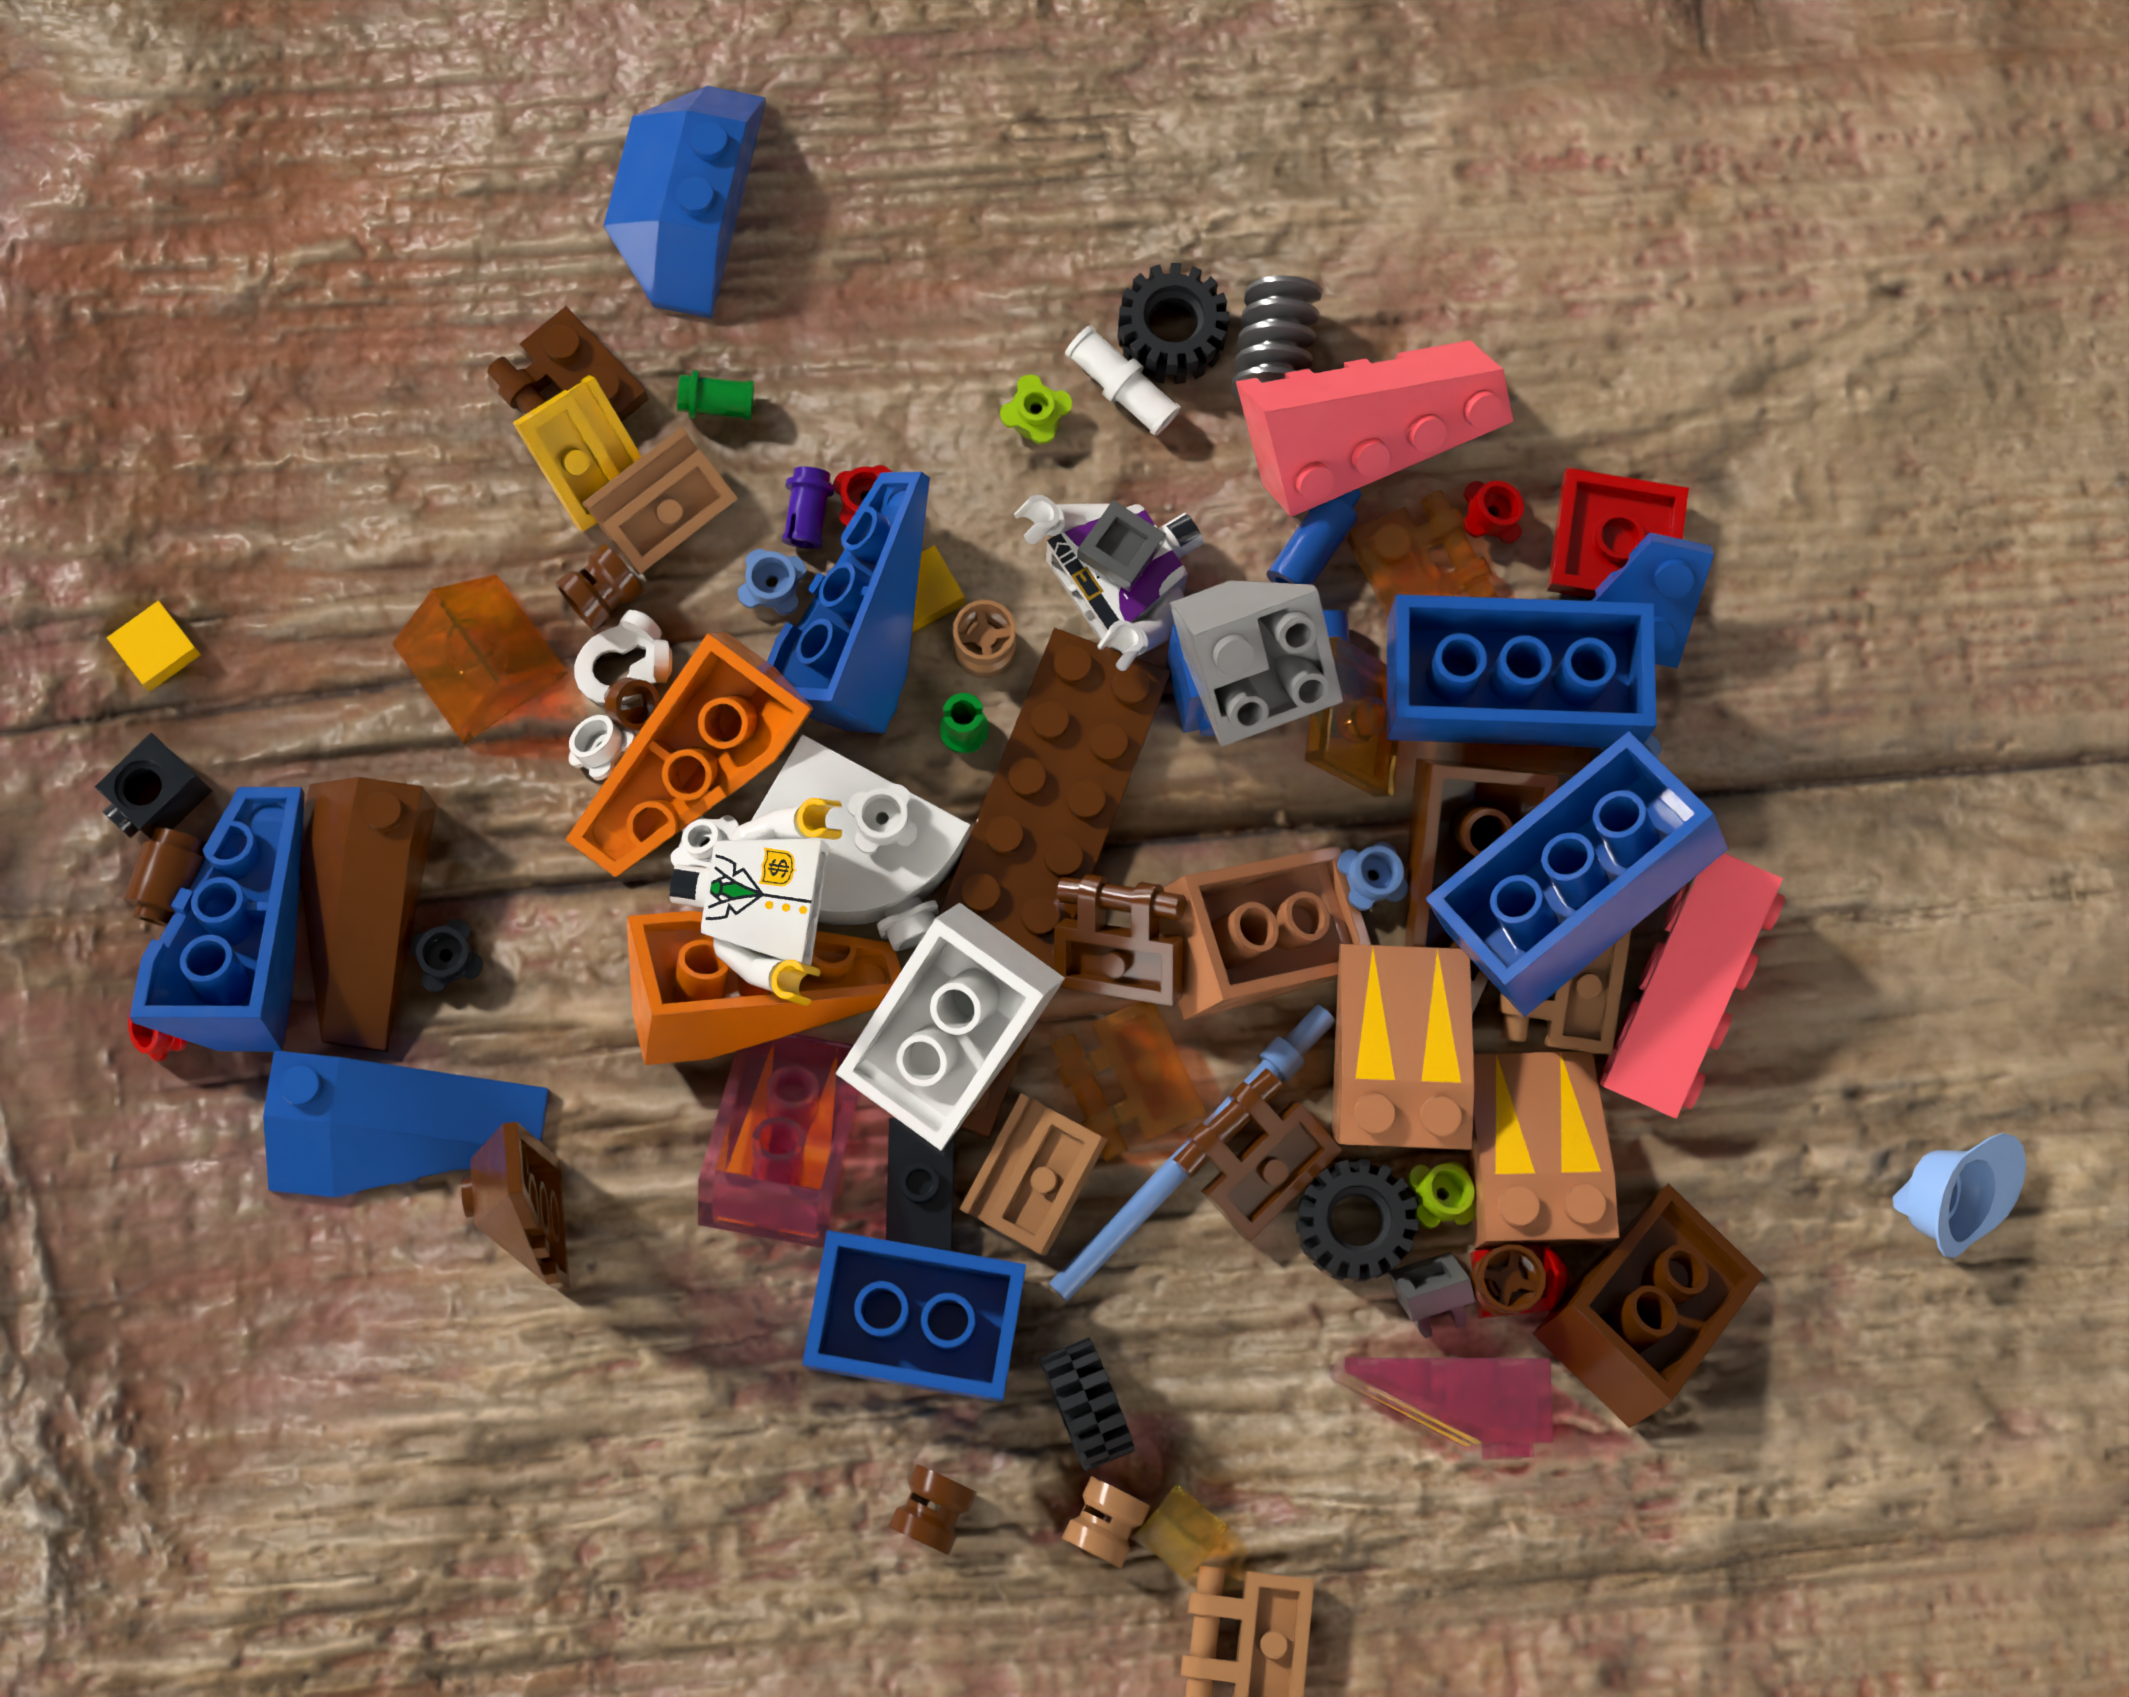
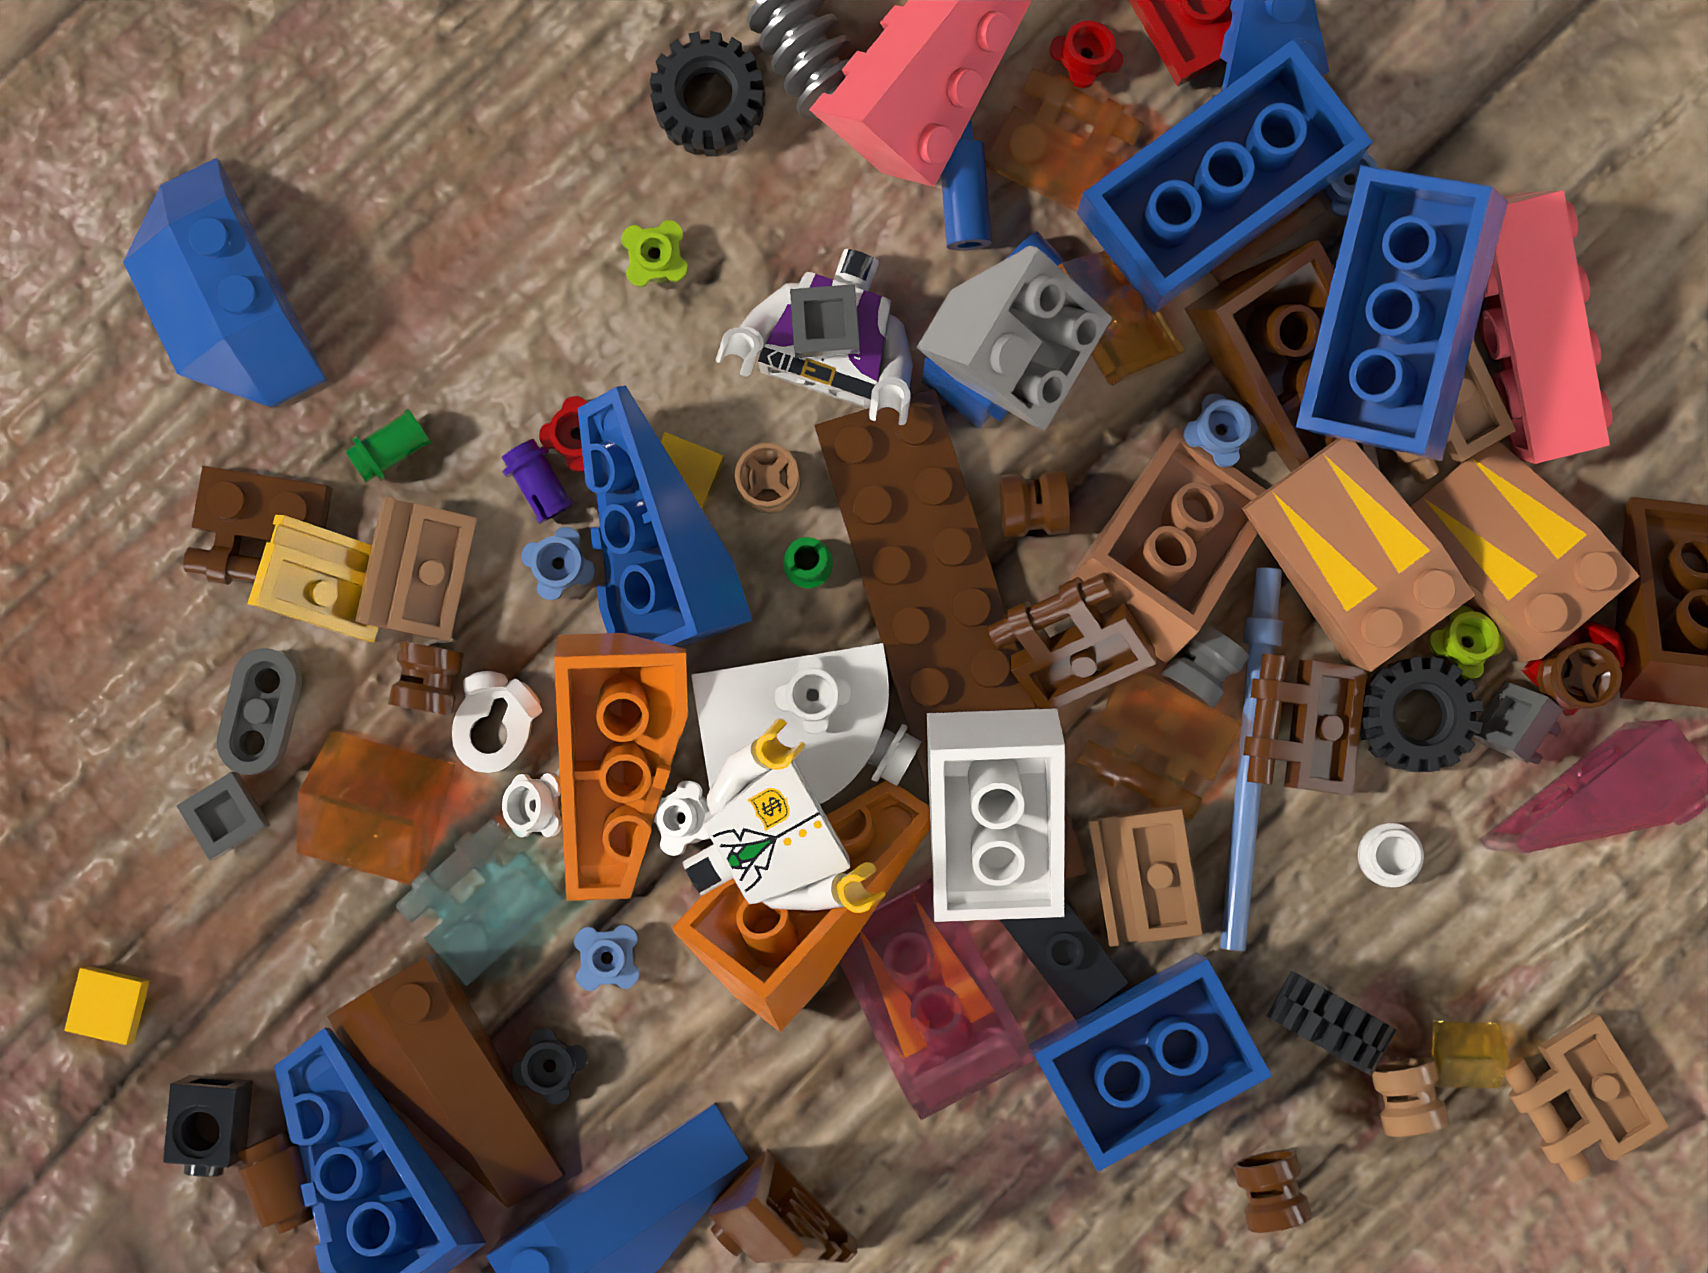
camera: 30 degrees left, 10 degrees up
reddish brown hinge [604,677,660,730] -> none
white pin [1065,325,1181,436] -> none
none -> dark grey plate [177,772,271,860]
none -> dark grey plate [217,648,302,775]
none -> clear light blue plate [396,819,566,986]
none -> medium blue plate [574,925,640,991]
none -> reddish brown wheel [999,470,1070,538]
none -> dark grey wheel [1160,623,1249,710]
none -> white plate [1358,823,1424,887]

